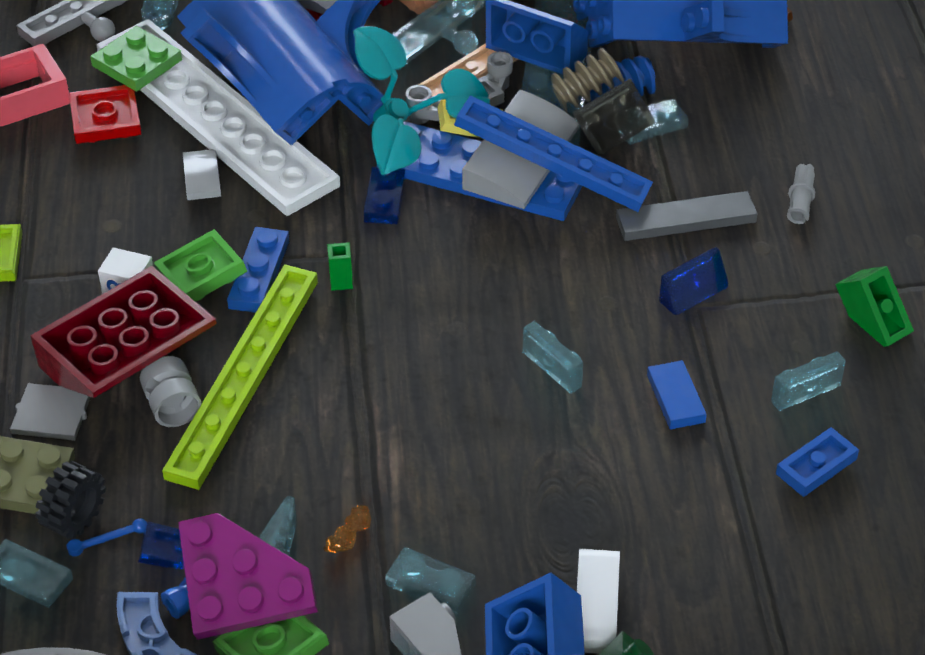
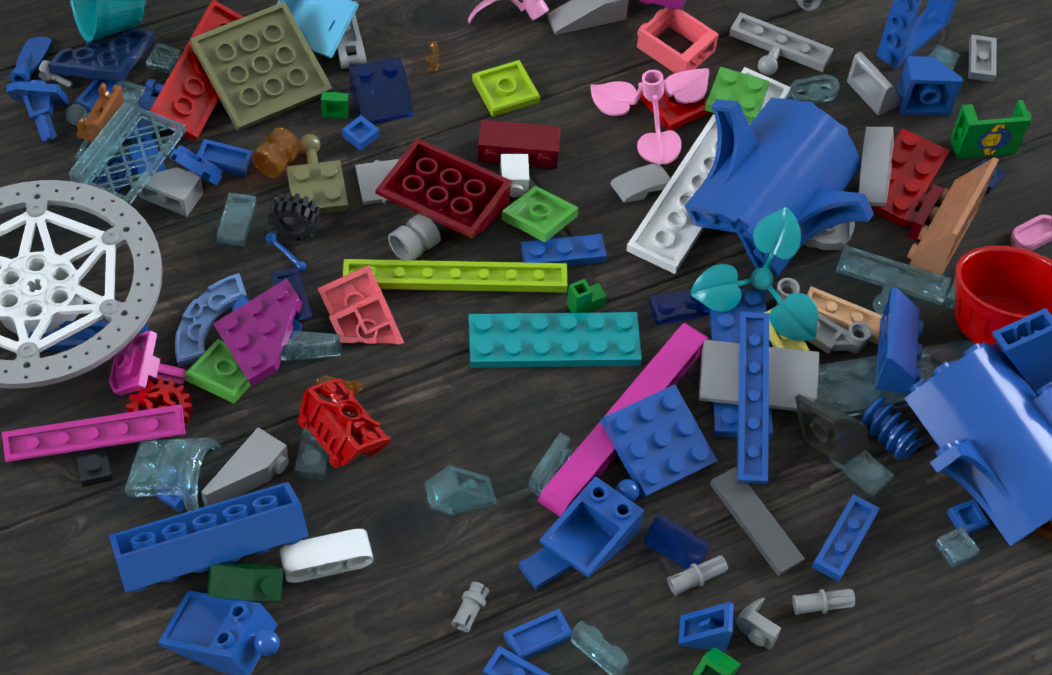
camera: 65 degrees right, 10 degrees up
dark tan piece [551,48,625,113] -> none
none -> red piece [298,378,391,468]
none -> coral slope [318,265,404,345]
none -> clear light blue slope [424,465,497,514]
none -> light grey pin [451,582,489,632]
none -> teal plate [468,312,642,368]
none -> dark red brick [478,120,561,168]
none -> blue tile [503,608,574,660]
none -> dark pink beam [538,323,709,517]
none -> blue slope [539,476,644,578]
none -> bright pink plant [591,68,709,165]
none -> blue plate [600,384,717,499]
none -> light grey axle [667,556,728,596]
none -> blue slope [678,602,734,651]
none -> light grey plate [735,598,781,650]
none -> blue plate [812,494,880,582]
none -> clear light blue plate [935,526,979,568]
none -> blue tile [947,499,990,538]

